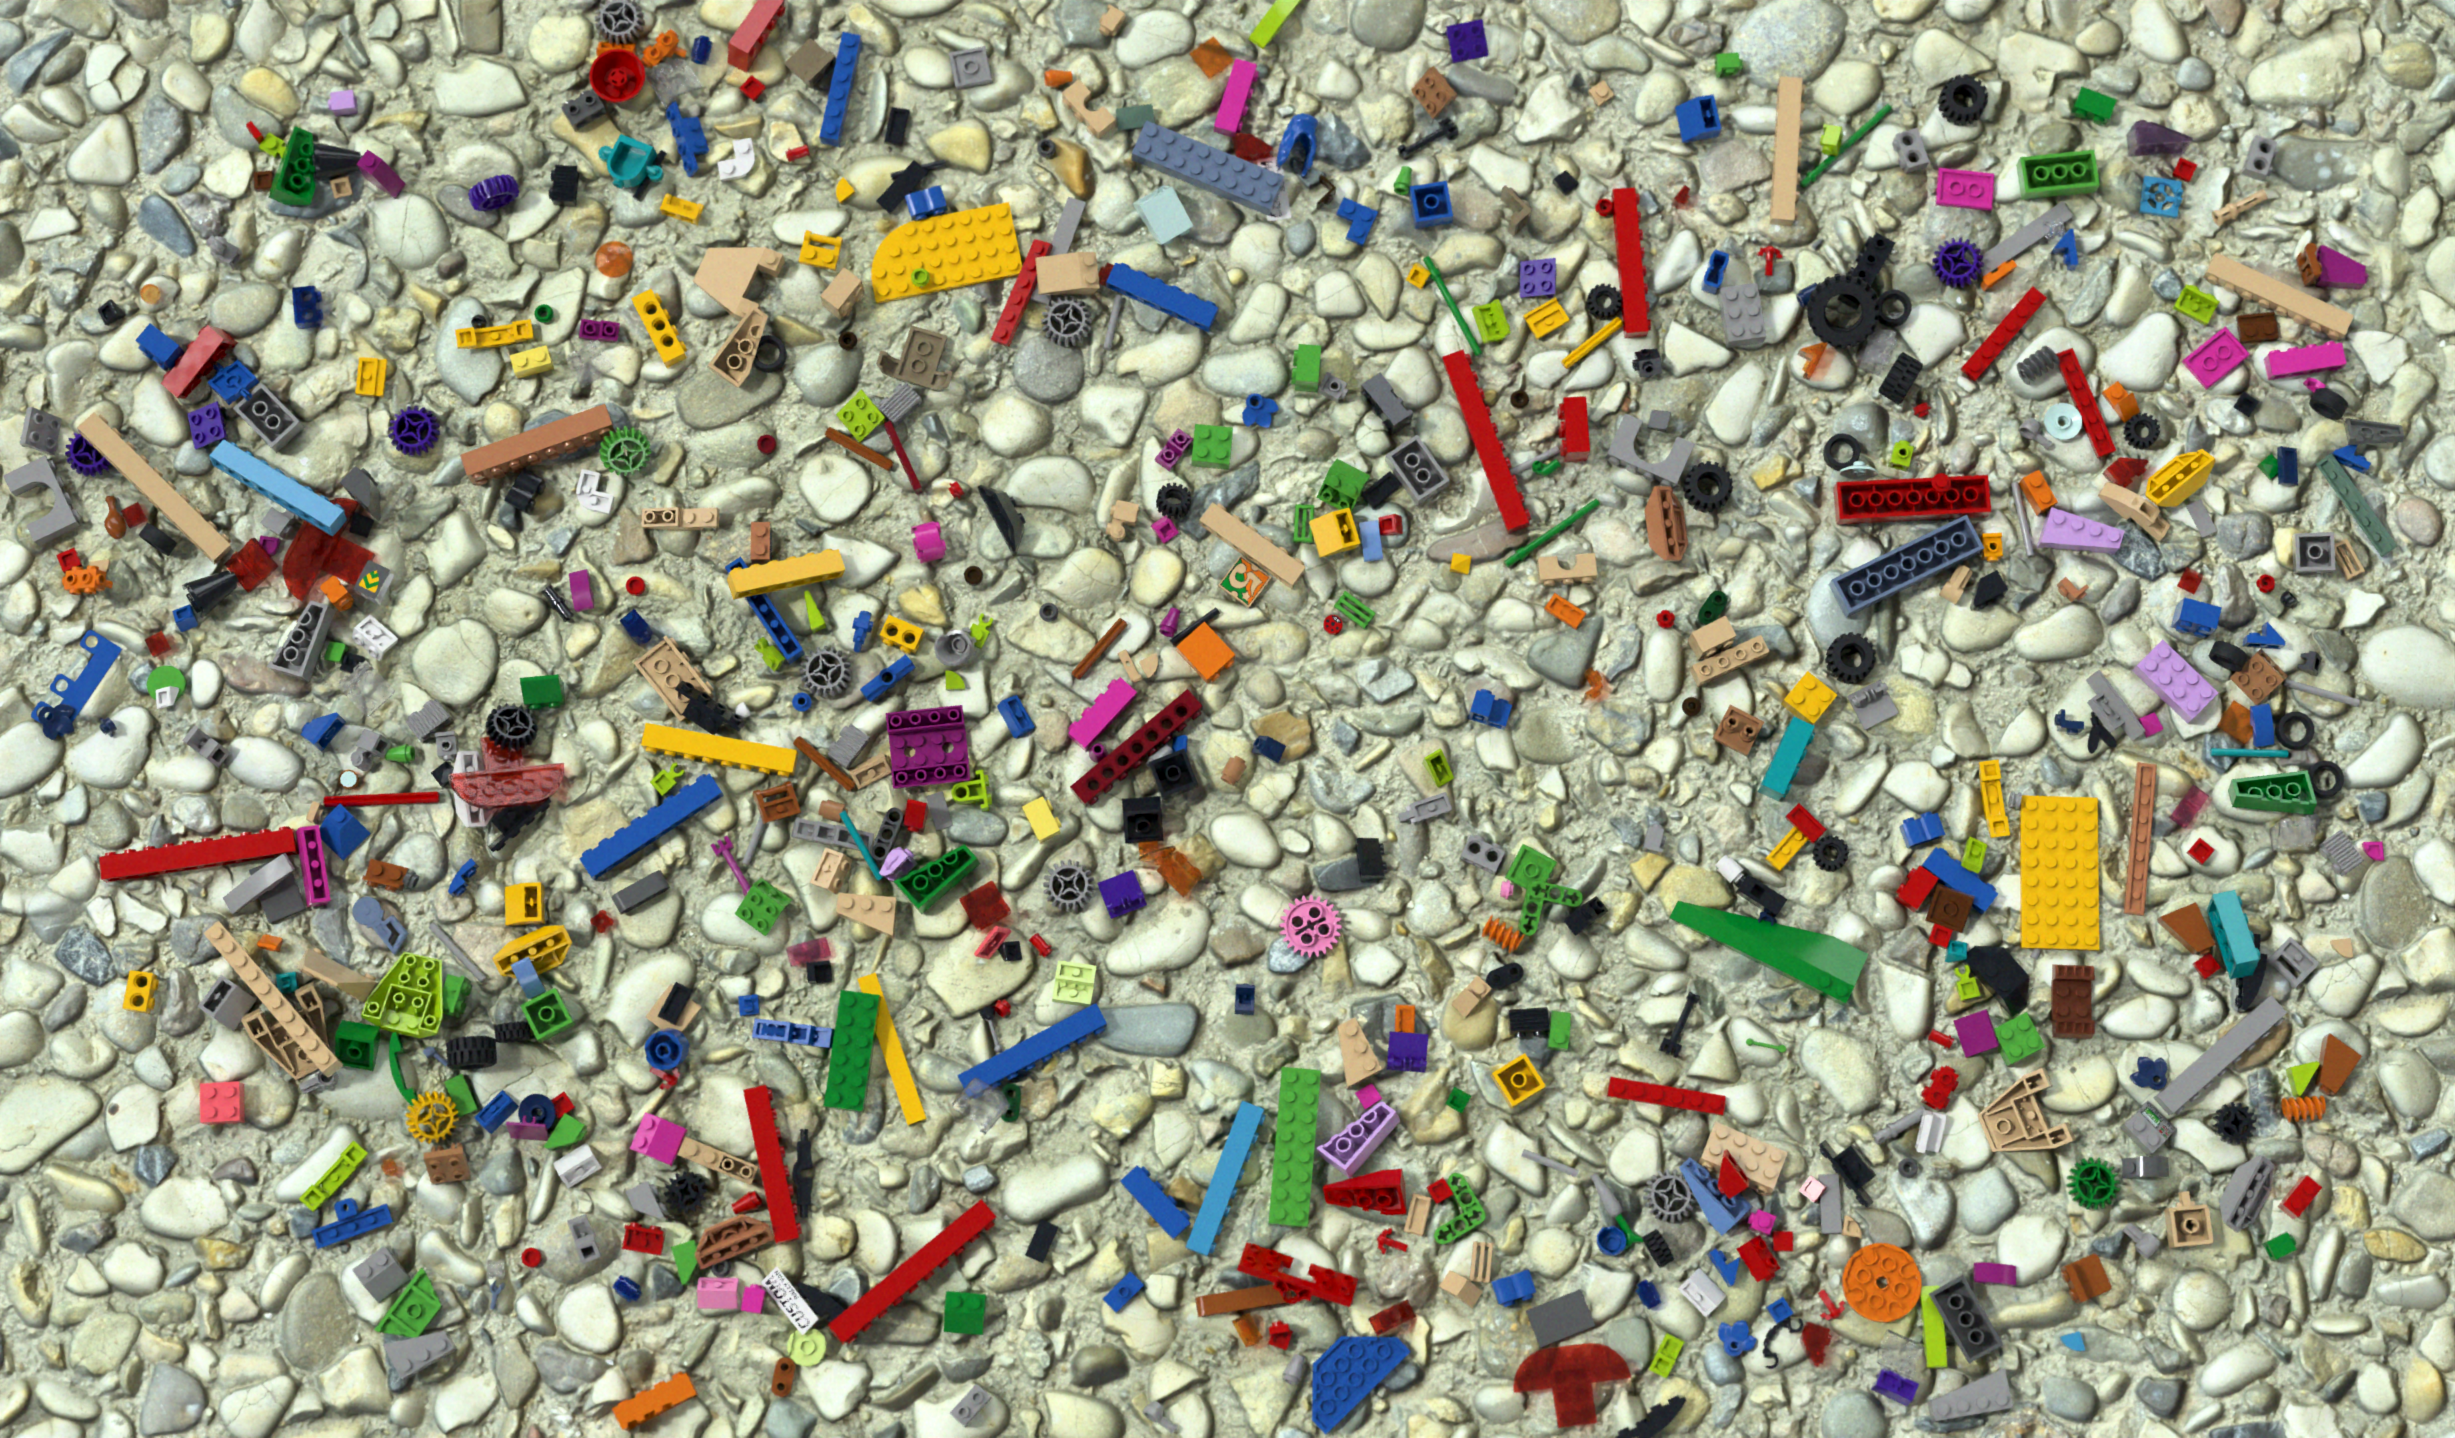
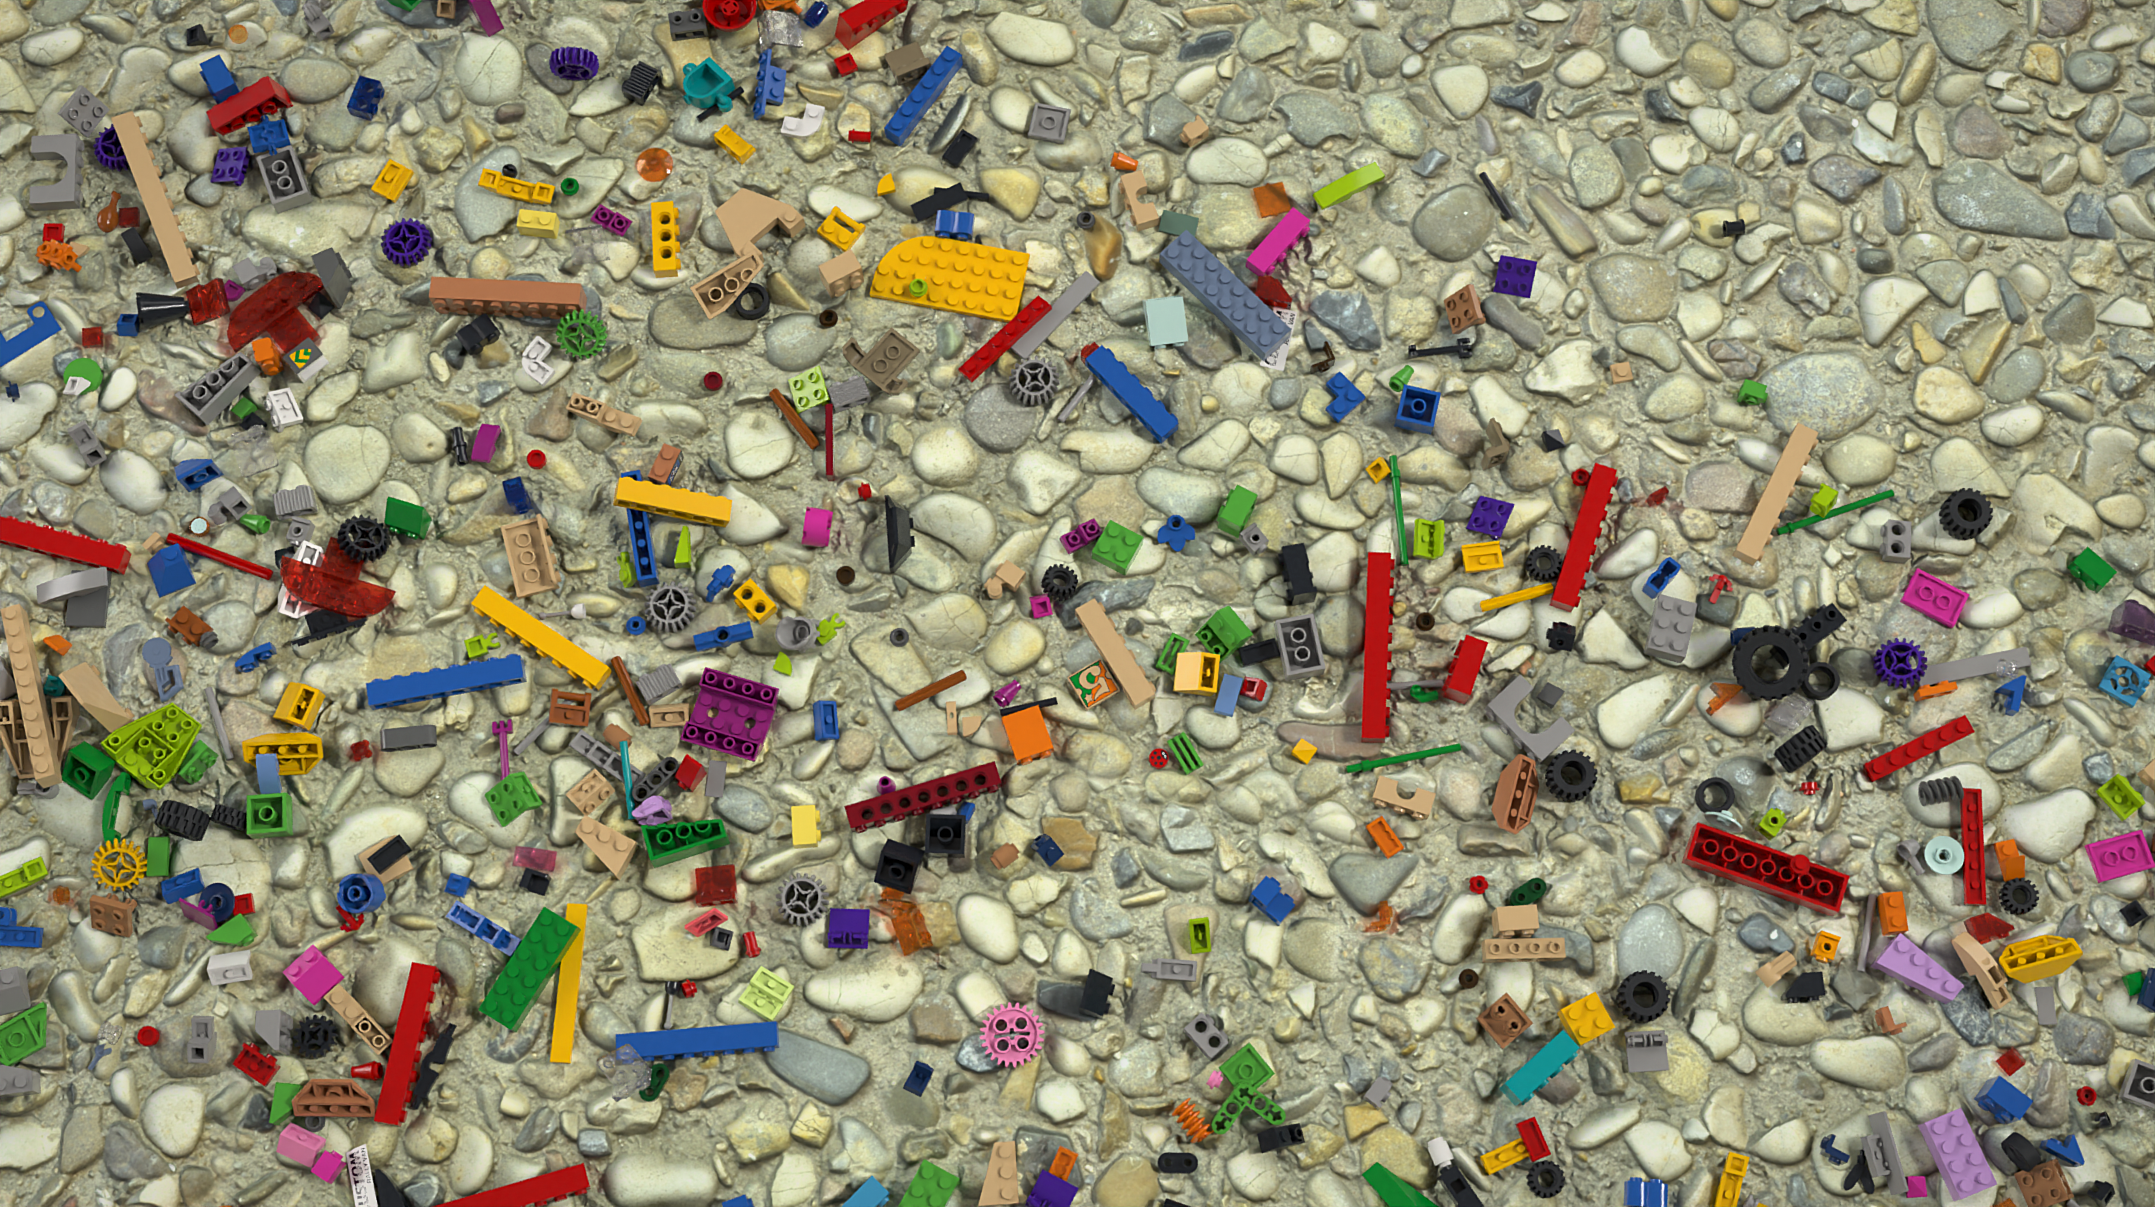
camera: 25 degrees right, 5 degrees down
brick [209,439,347,536] -> none
dark pink brick [296,825,331,907] -> none
clear blue brick [612,1275,643,1303] -> none
black bracket [675,681,746,735] -> none
lime pin [951,770,992,812] -> none
tan slope [1035,252,1099,295] -> none
dark pink brick [1068,677,1137,751] -> none
blue hair [1277,113,1318,177] -> none
tan slope [1451,975,1492,1017] -> none
blue slope [1675,94,1721,143] -> none
sand blue brick [1828,515,1984,618] -> none
bright green brick [2016,150,2100,200] -> none

